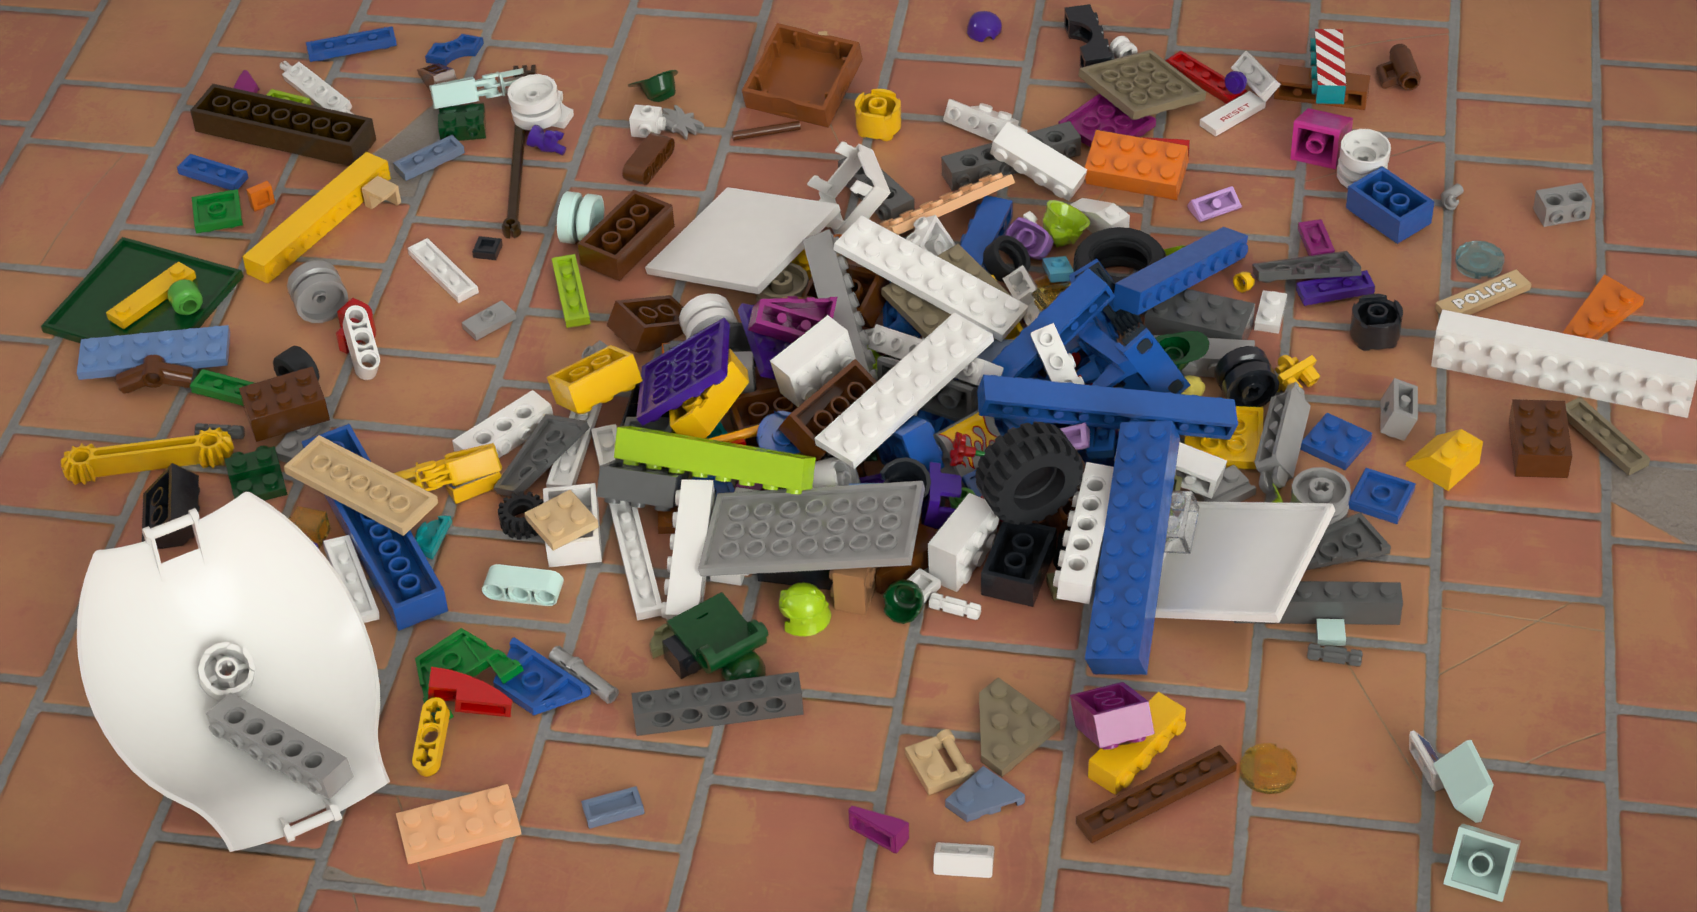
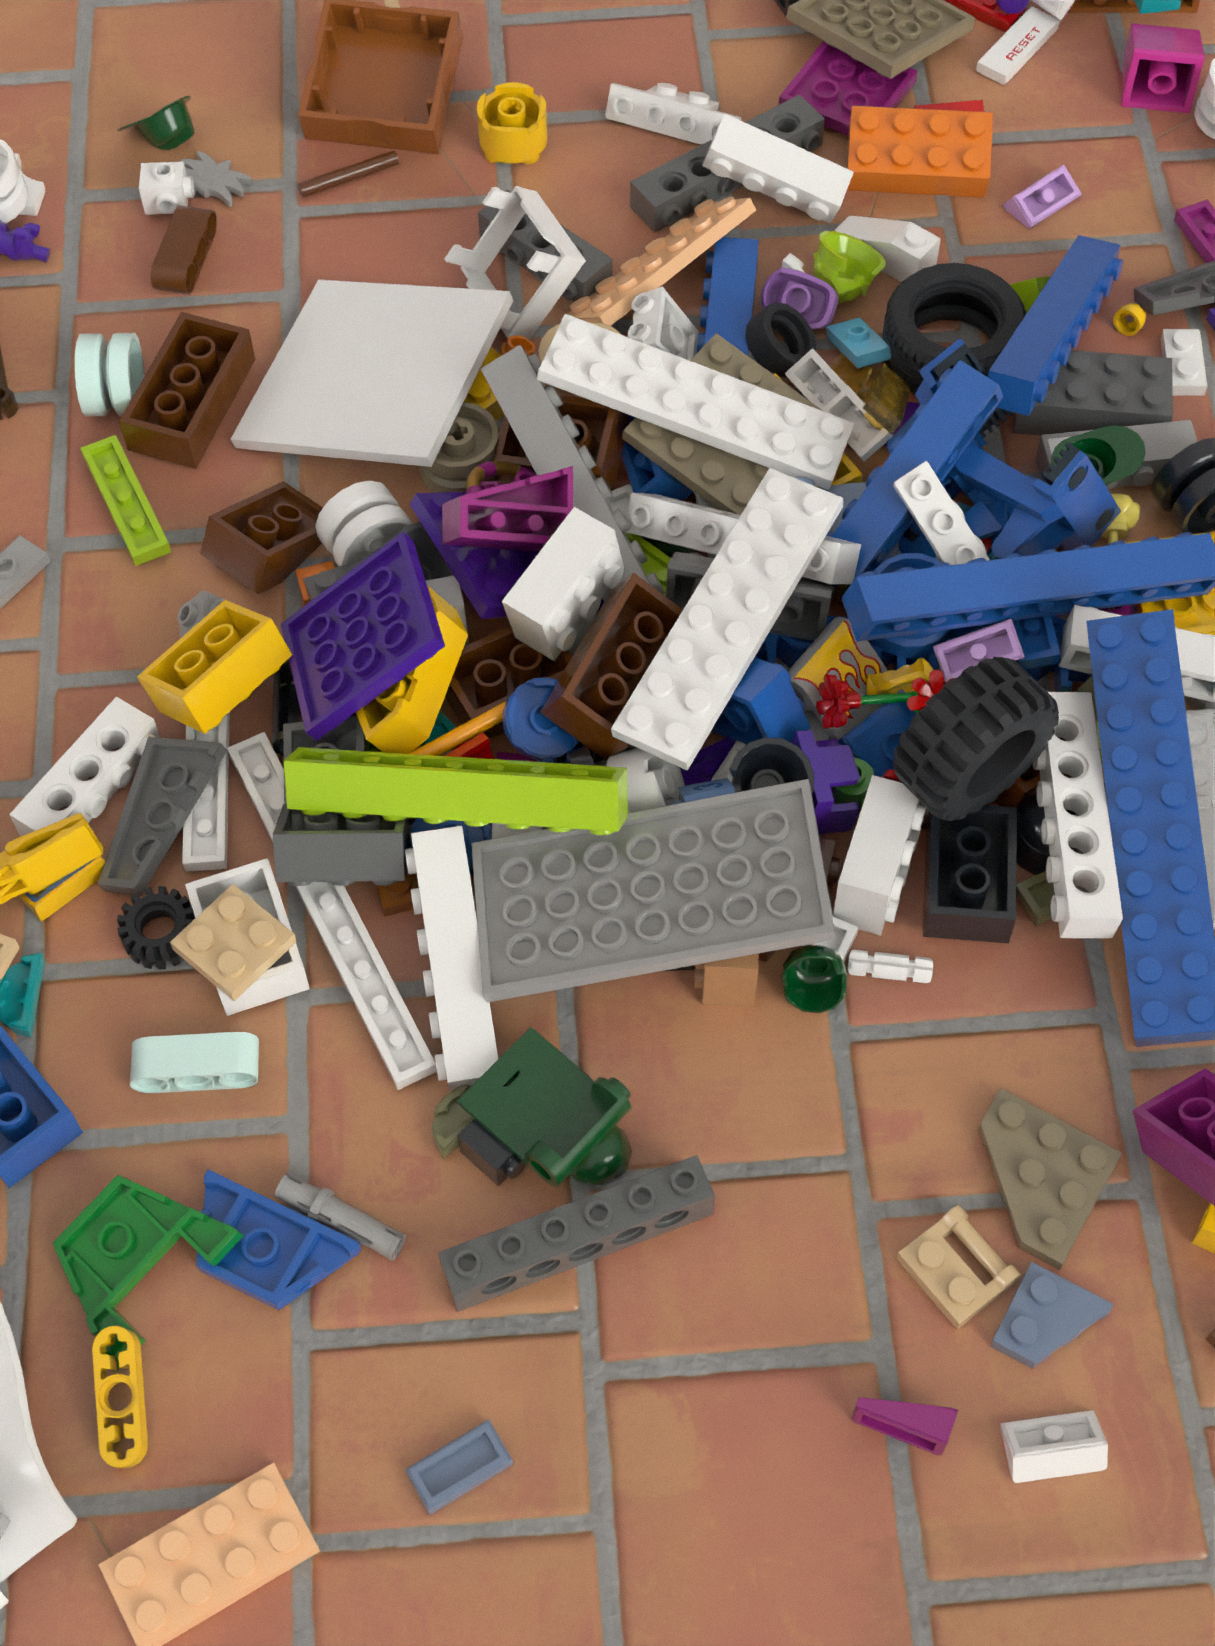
camera: 15 degrees left, 15 degrees up
red slope [428,667,512,717] -> none
lime helmet [779,582,831,637] -> none

